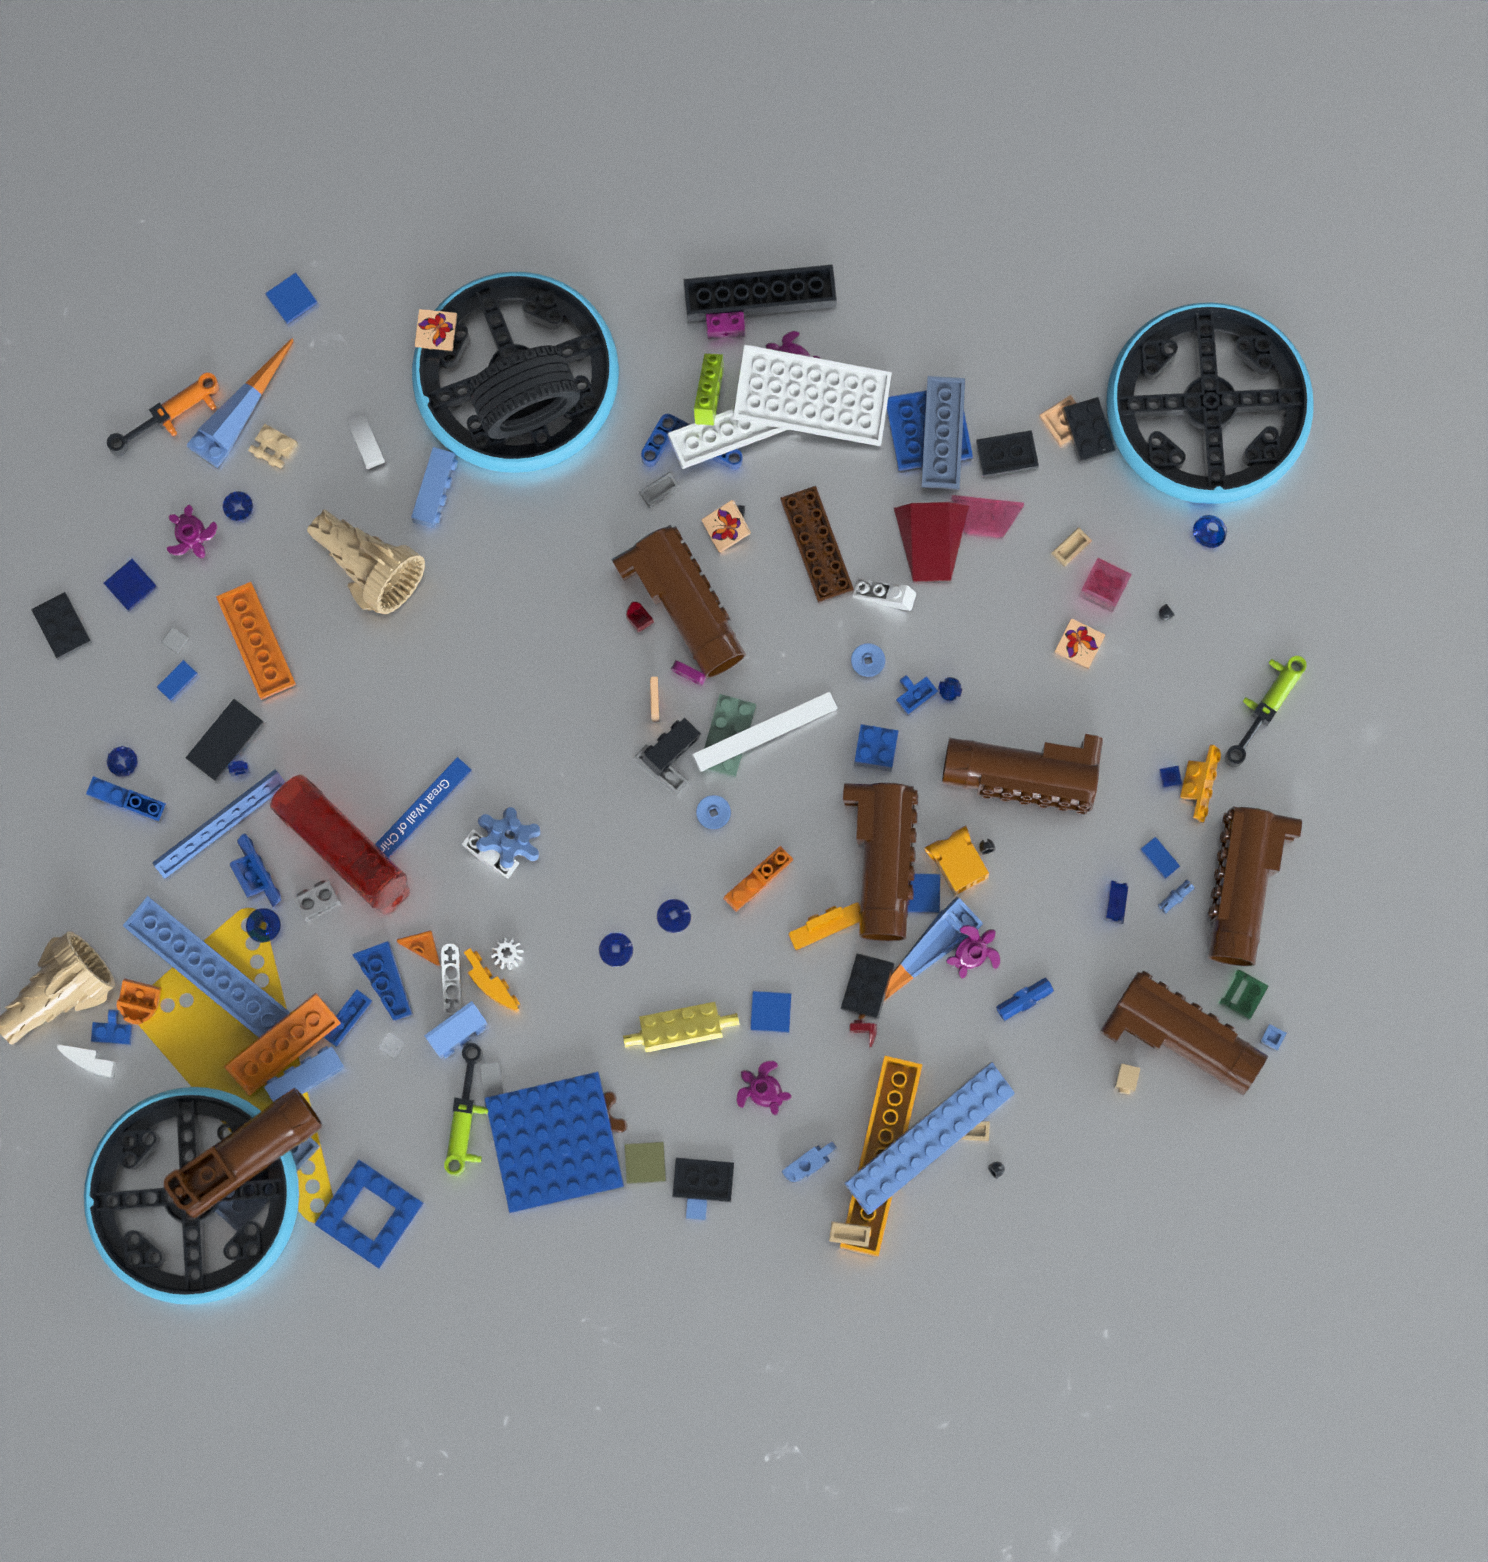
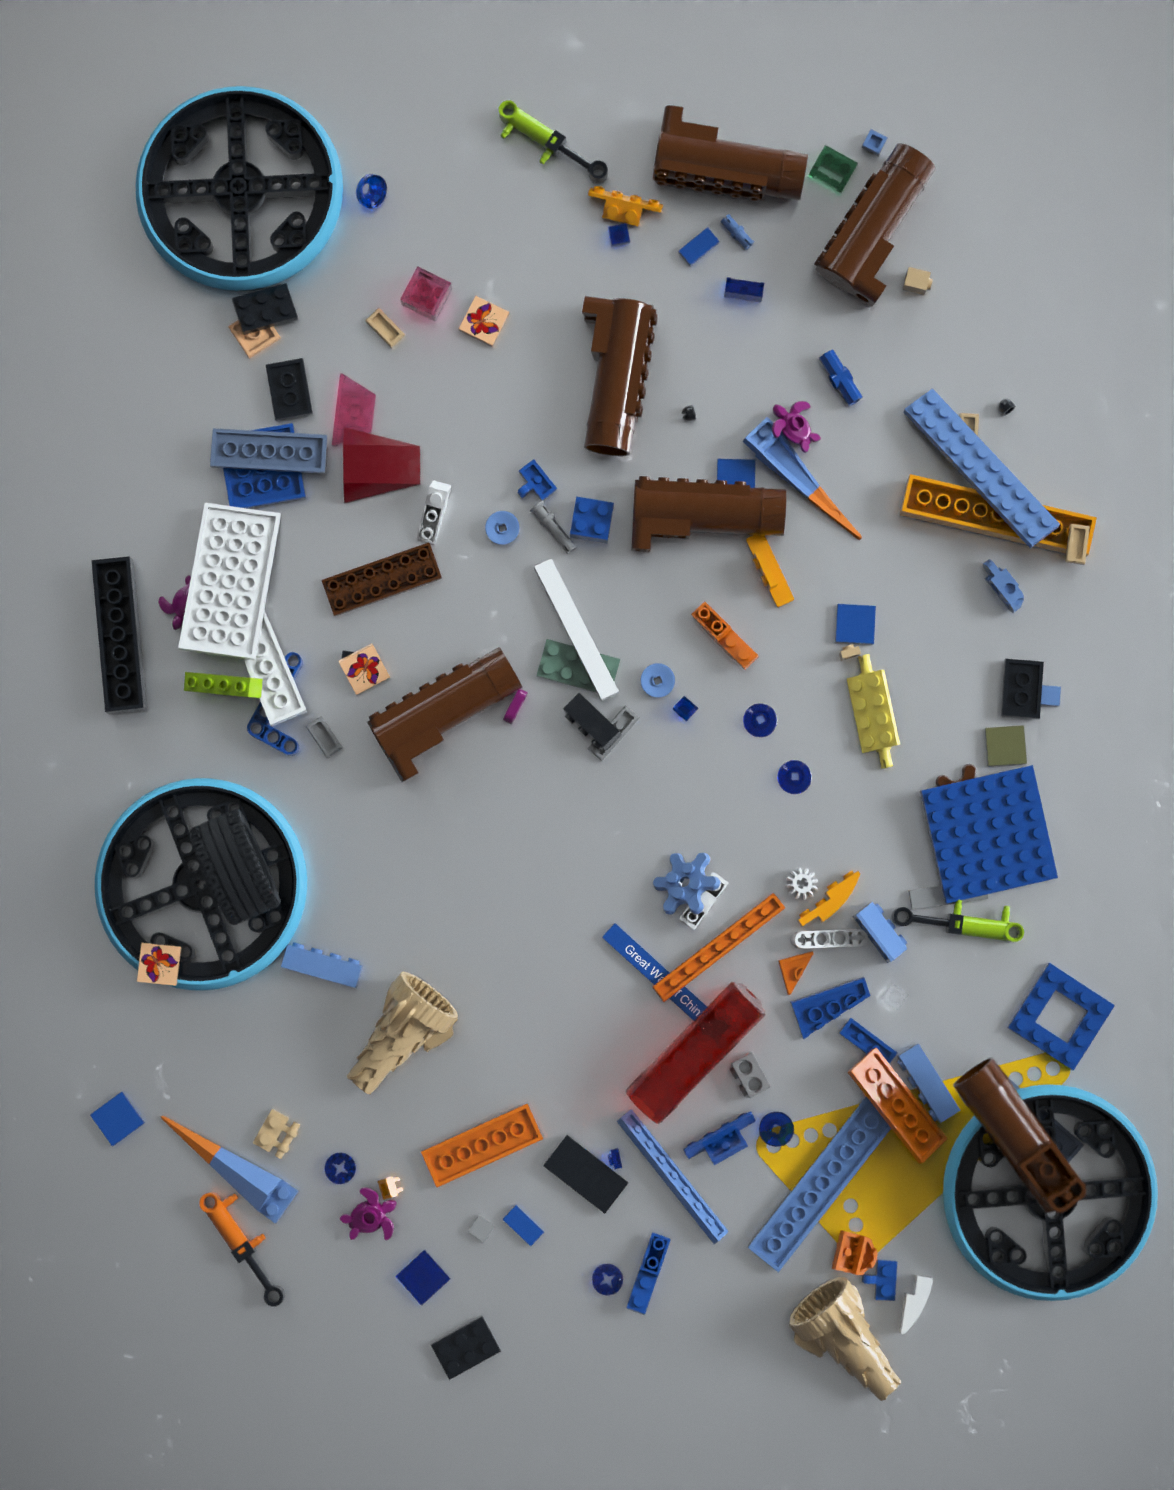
camera: 90 degrees left, 5 degrees up
white slope [347,413,385,470] -> none
dark red plate [626,602,654,633] -> none
light nougat tile [650,677,660,722] -> none
magenta brick [706,312,745,339] -> none
magenta animal [737,1061,792,1115] -> none
black plate [840,953,895,1019] -> none
dark red plate [849,1020,877,1048] -> none
light orange piece [924,825,989,896] -> none
clear blue gear [938,677,963,701] -> none
black hinge [1159,604,1175,620] -> none
none -> tile [377,1177,403,1200]
none -> light grey pin [530,500,577,554]
none -> orange tile [652,893,785,1002]
none -> clear blue plate [673,696,699,721]
none -> tan plate [839,645,861,661]

